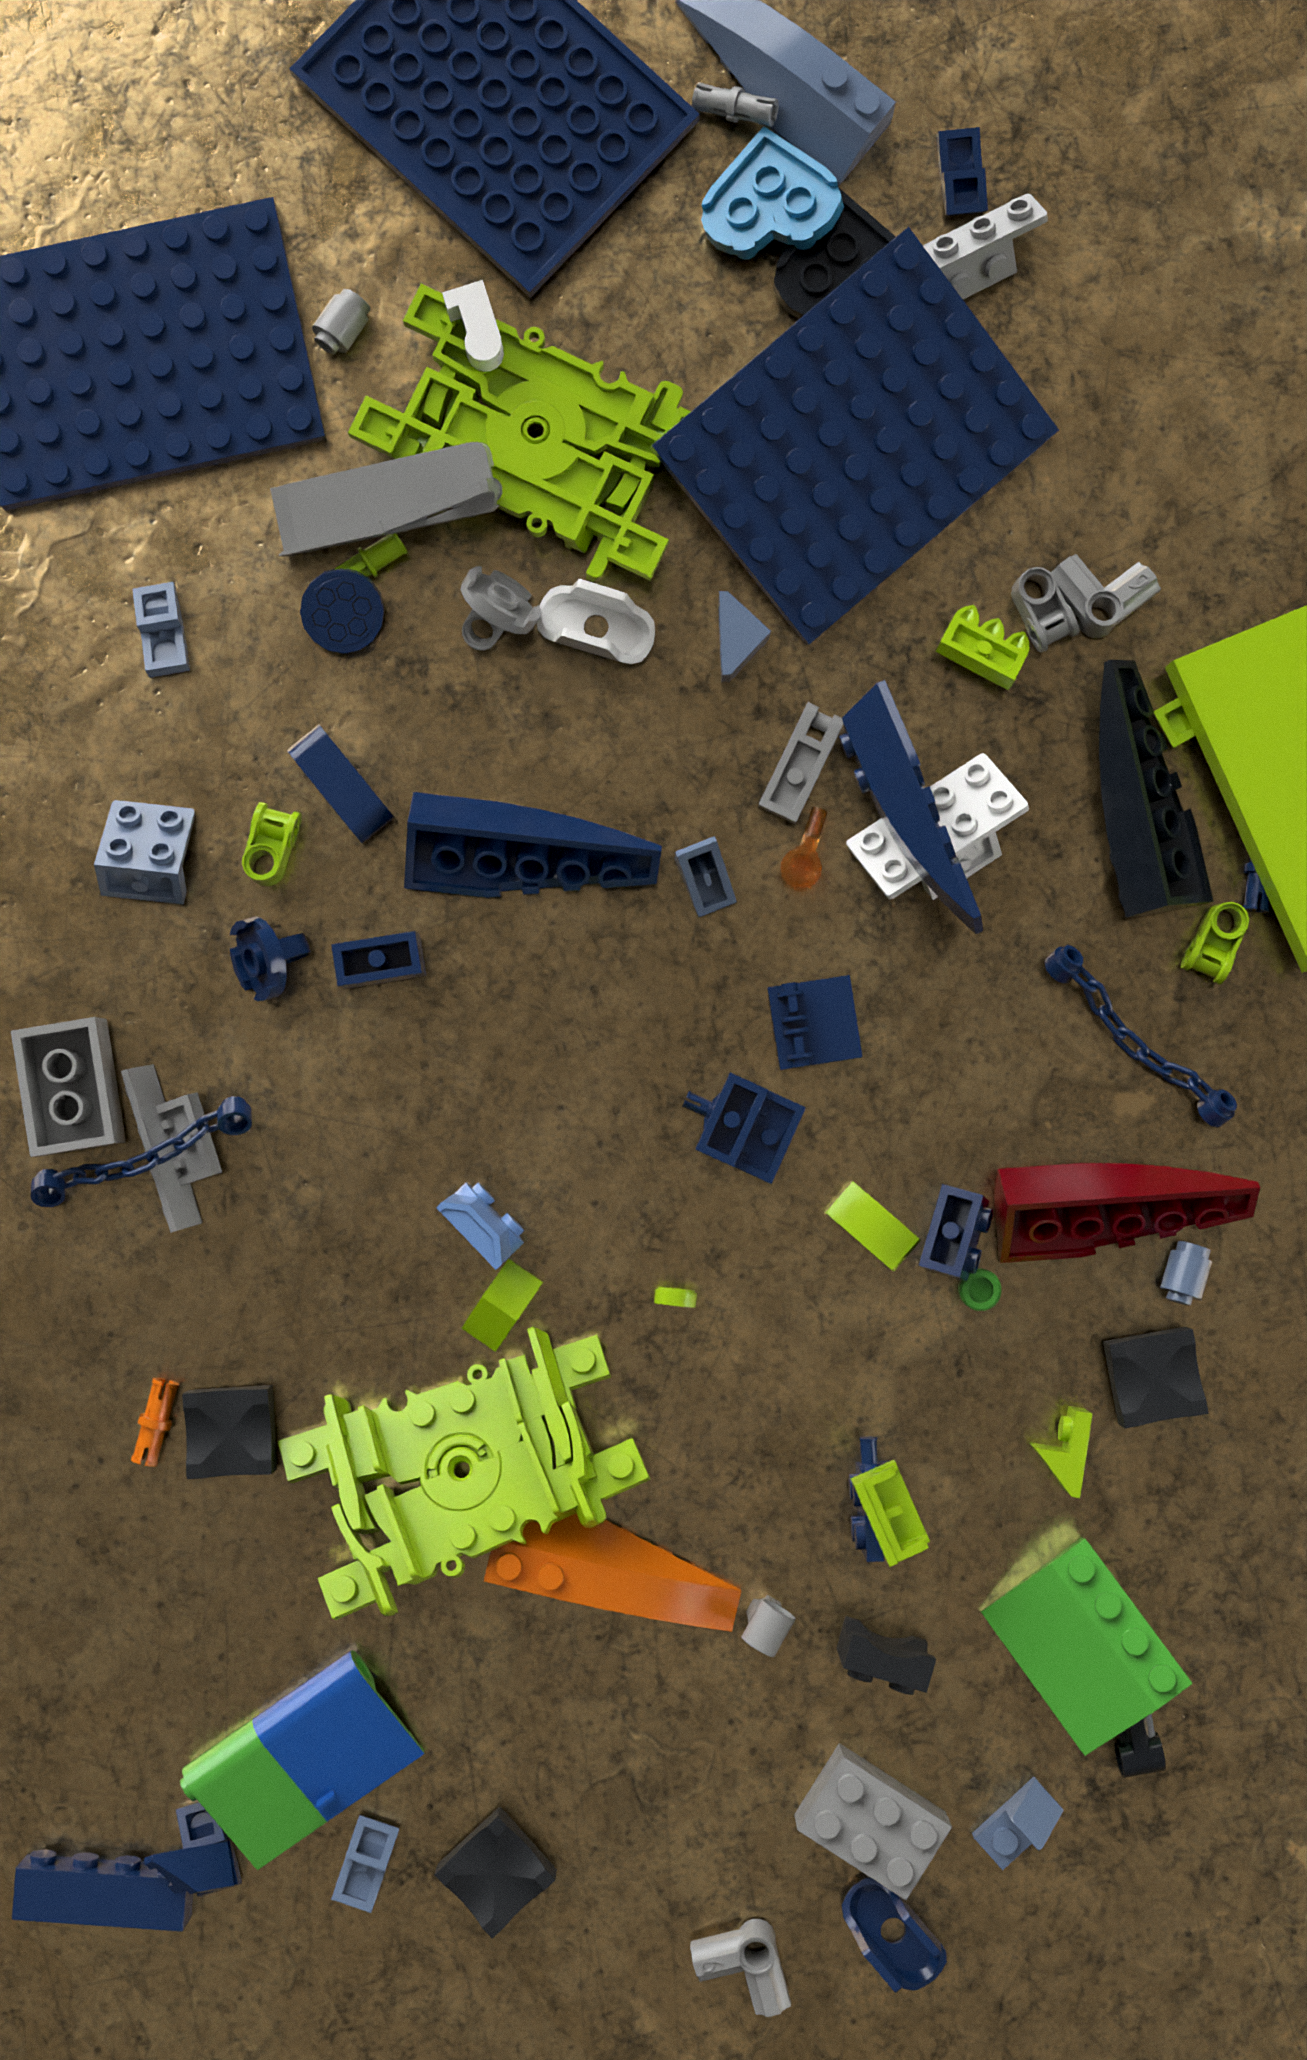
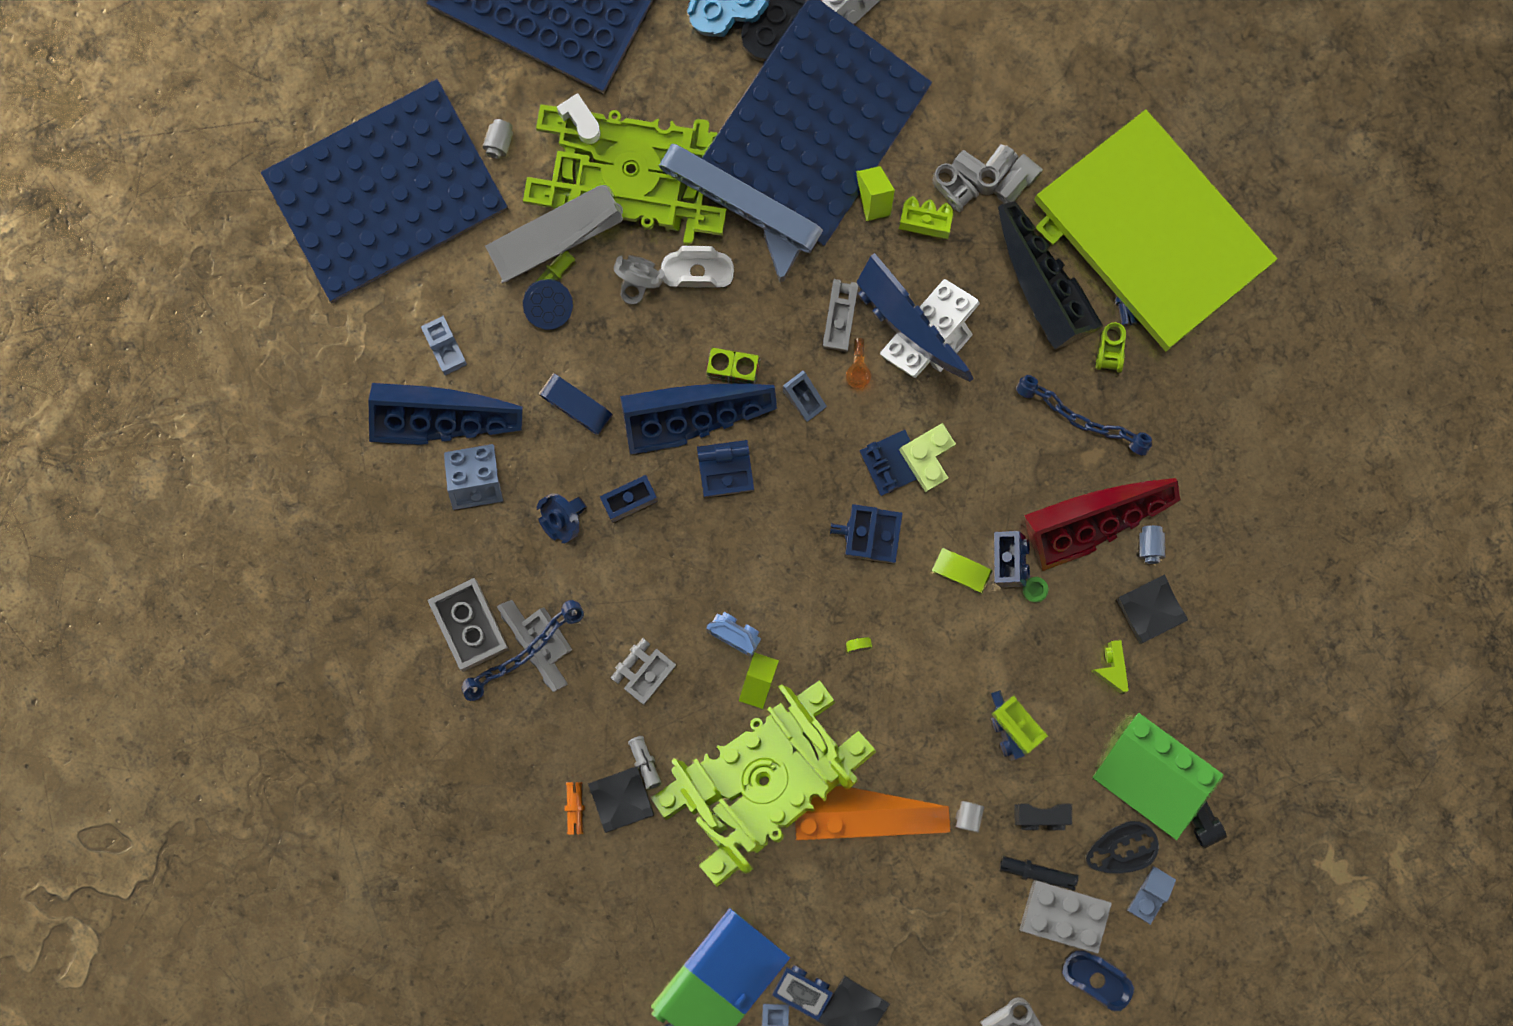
camera: 15 degrees left, 5 degrees down
lime piece [242,802,302,887] -> none
none -> dark blue wedge [368,383,523,445]
none -> light grey plate [610,638,676,705]
none -> light grey pin [628,736,662,790]
none -> sand blue beam [659,144,823,253]
none -> dark blue plate [697,440,754,498]
none -> lime piece [706,347,761,384]
none -> brick [772,965,833,1021]
none -> lime slope [856,166,895,221]
none -> yellowish green plate [899,423,956,493]
none -> light grey piece [994,154,1043,203]
none -> black pin [999,855,1079,891]
none -> black piece [1085,821,1159,874]

